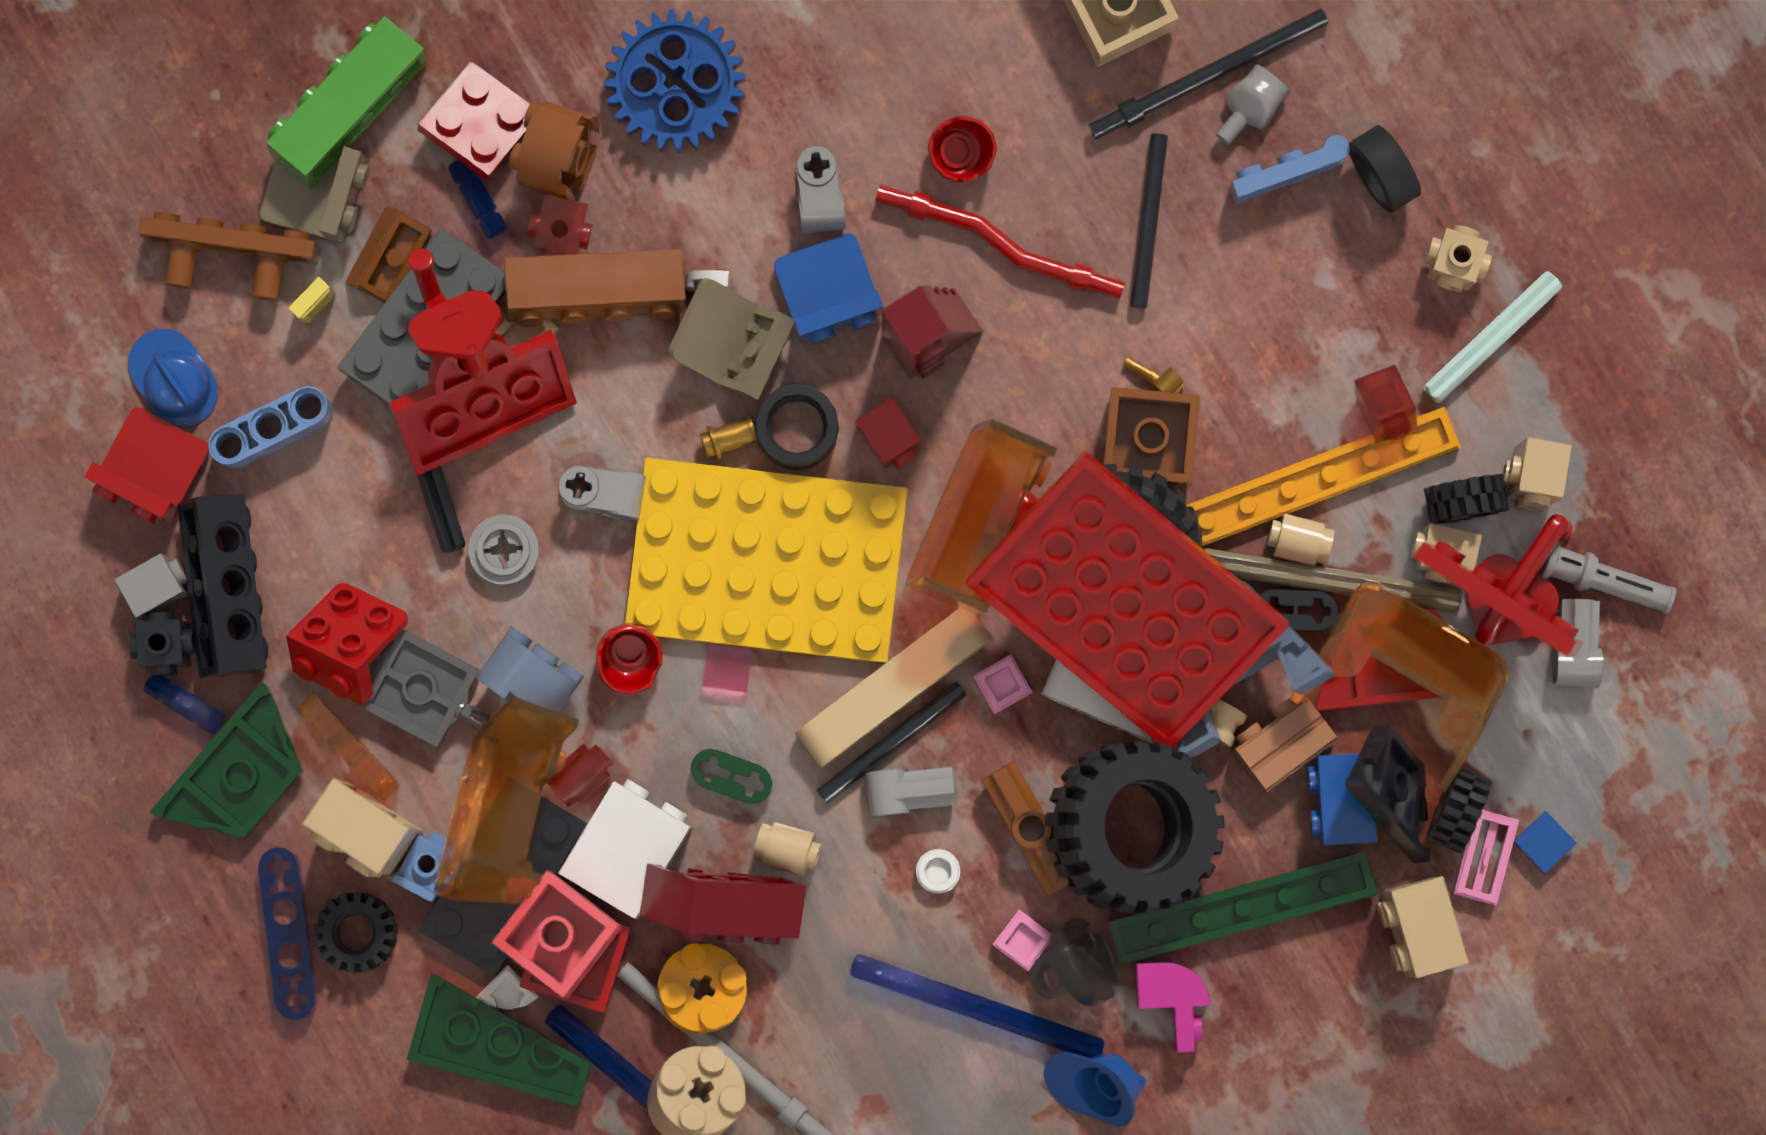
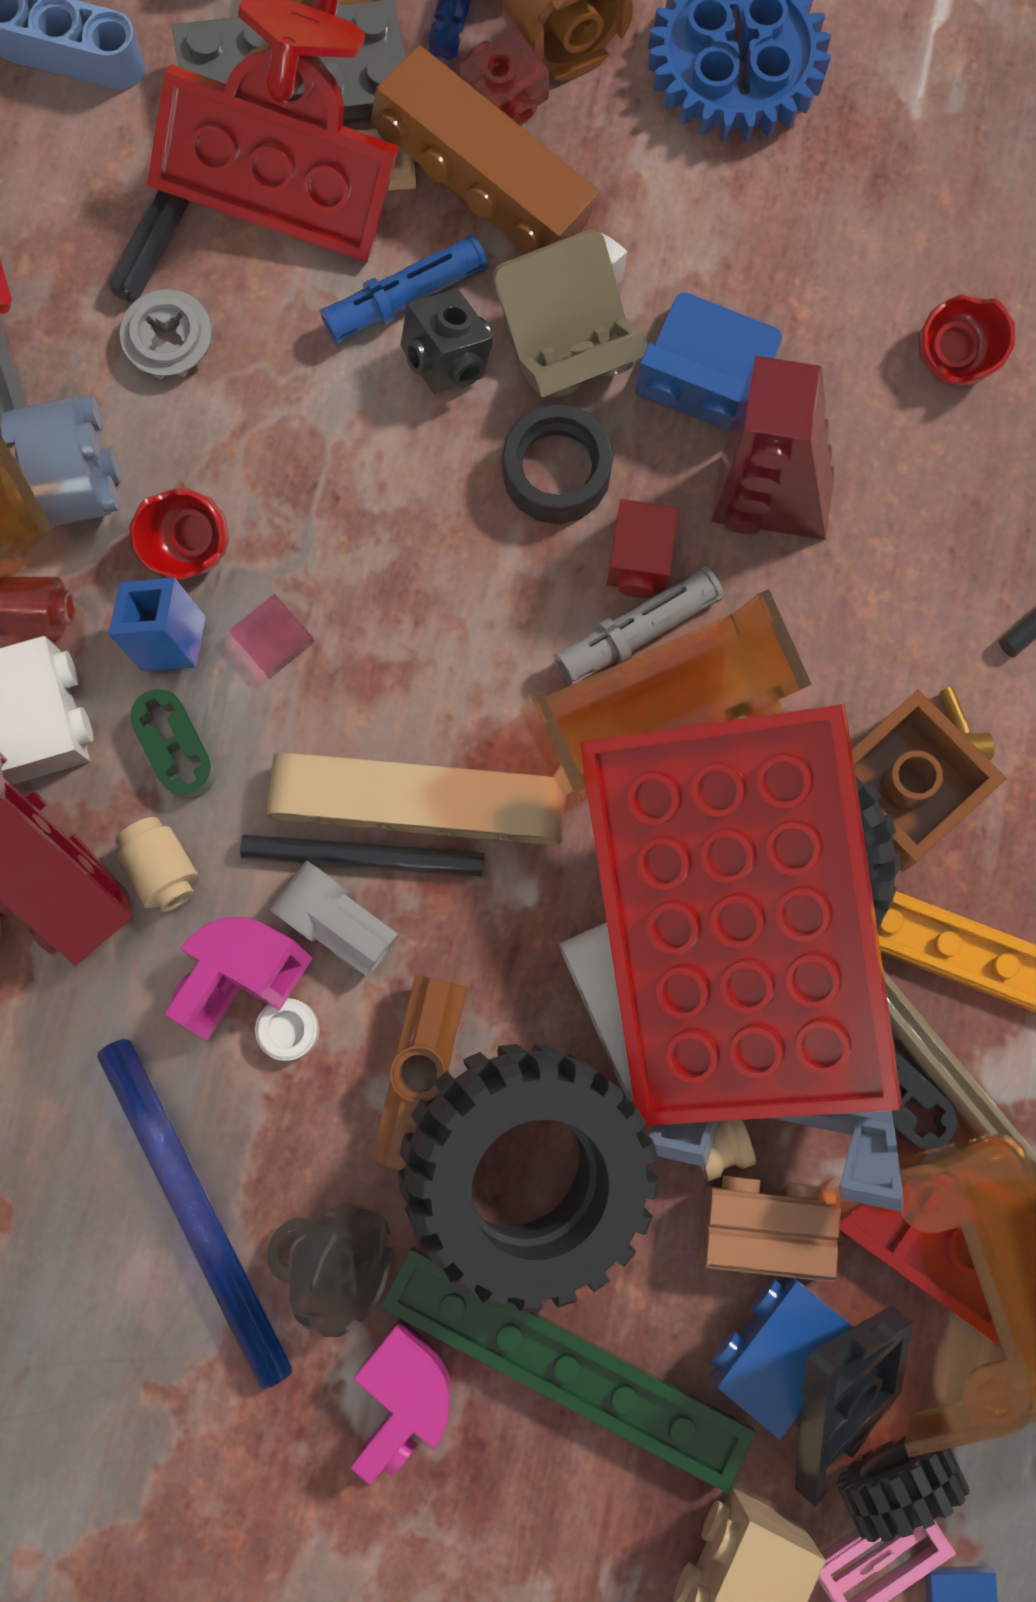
camera: 40 degrees right, 5 degrees down
light grey piece [559,466,646,521] -> none
yellow plate [625,458,908,663] -> none
pearl gold pin [699,416,758,460] -> none
light grey piece [796,146,846,234] -> none
red bar [875,185,1125,299] -> none
bright pink tile [972,654,1033,715] -> none
bright pink tile [992,909,1054,972] -> none
blue piece [1043,1052,1146,1127] -> none
tan brick [1267,514,1335,566] -> none
none -> blue brick [109,577,206,671]
none -> dark pink brick [164,917,313,1041]
none -> blue pin [319,234,488,344]
none -> pearl dark grey brick [400,288,493,395]
none -> light grey pin [554,566,724,688]

